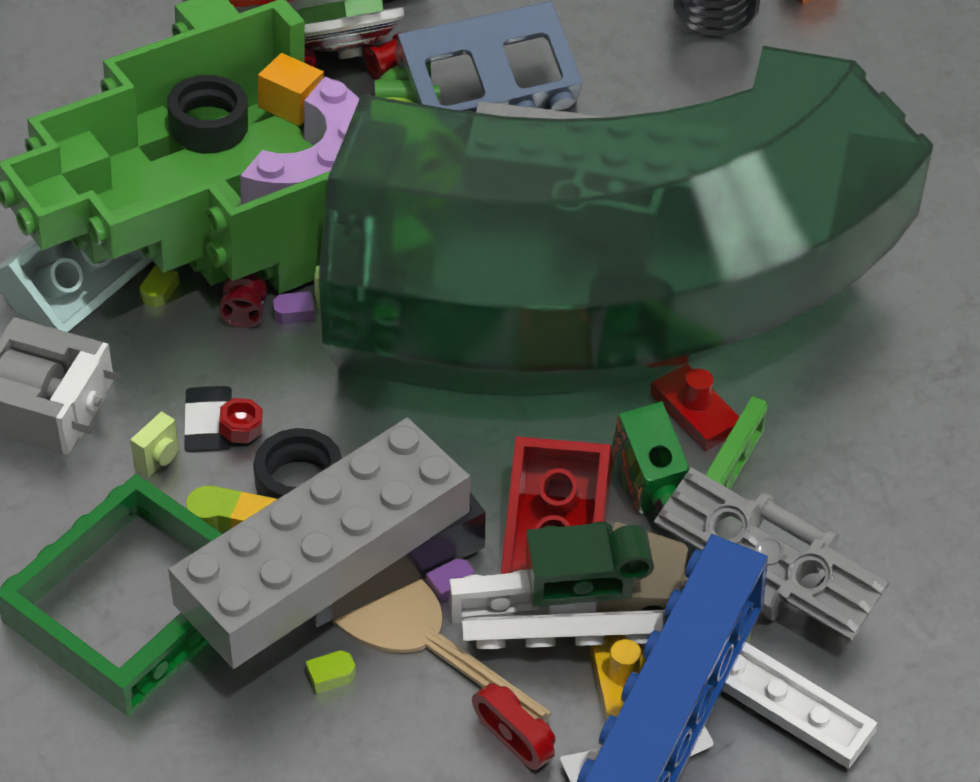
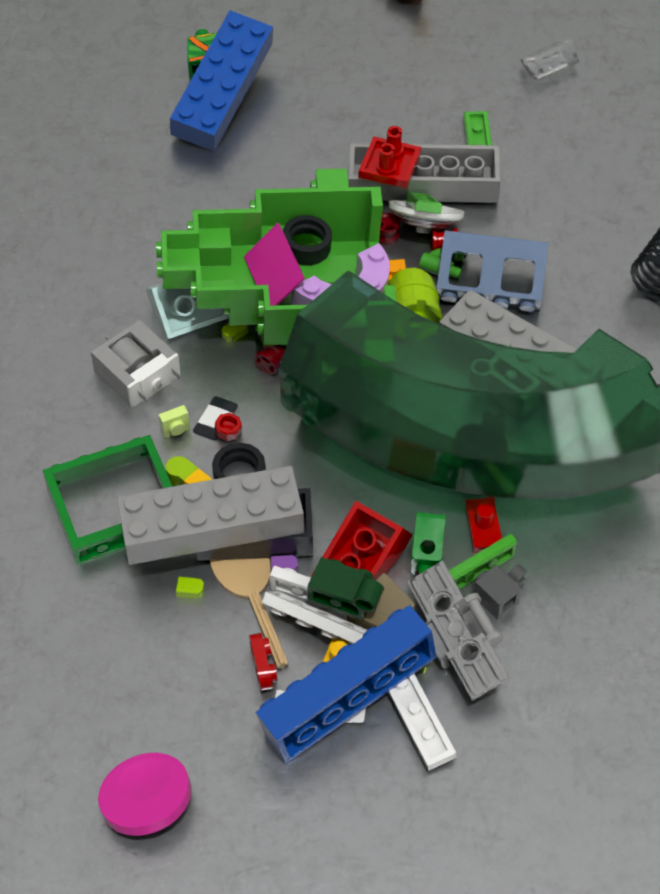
camera: 30 degrees right, 5 degrees up
light orange brick [258,53,324,126] -> none
none -> dark pink window [244,223,305,306]
none -> dark grey brick [474,564,527,620]

